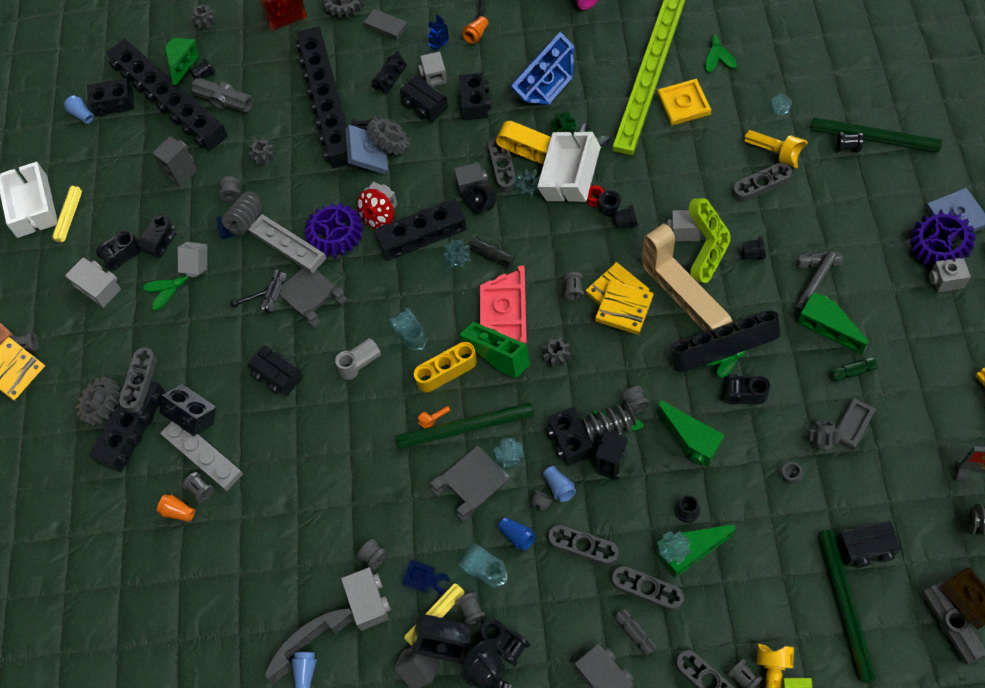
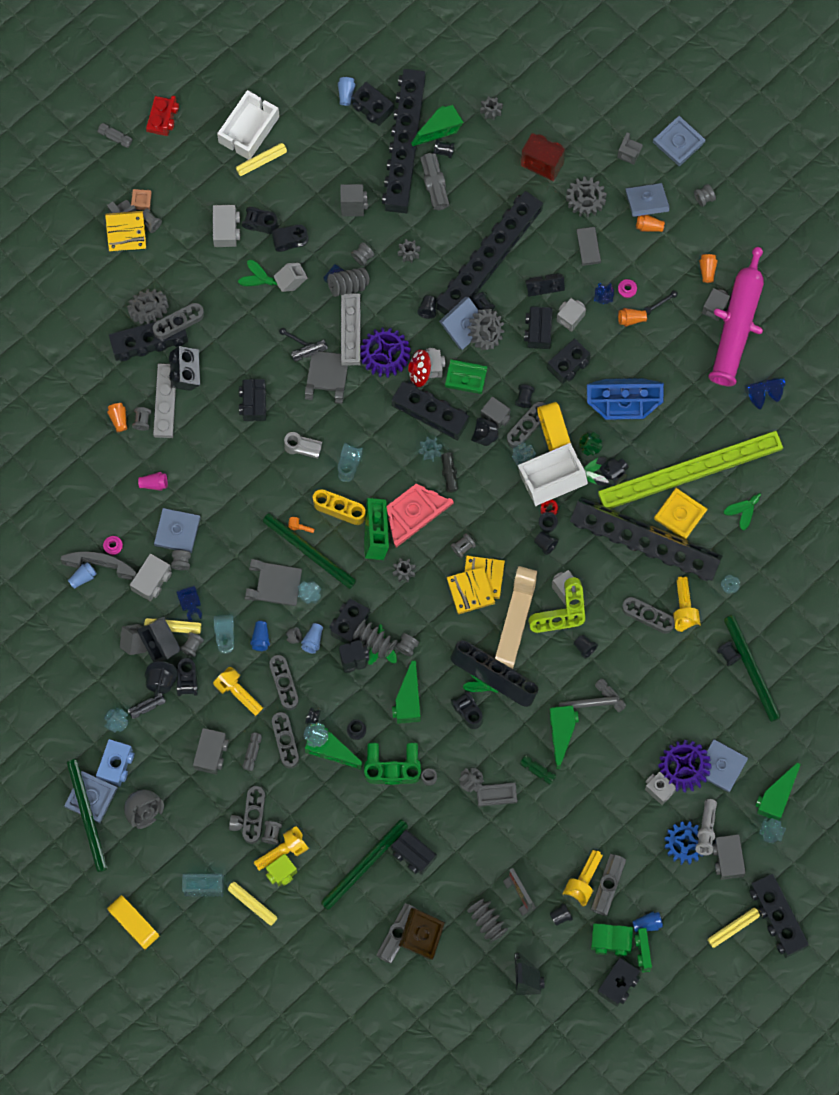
camera: 45 degrees right, 10 degrees up
none -> dark pink plate [103,536,123,555]
none -> dark pink cone [138,472,168,491]
none -> sand blue plate [154,508,201,553]
none -> yellow piece [213,667,263,716]
none -> black bush [305,707,321,727]
none -> green piece [364,743,421,785]
none -> black piece [417,296,436,319]
none -> green plate [445,359,487,394]
none -> black bush [515,384,535,408]
none -> black brick [570,497,723,581]
none -> black piece [600,458,629,485]
none -> dark pink plate [618,280,637,298]

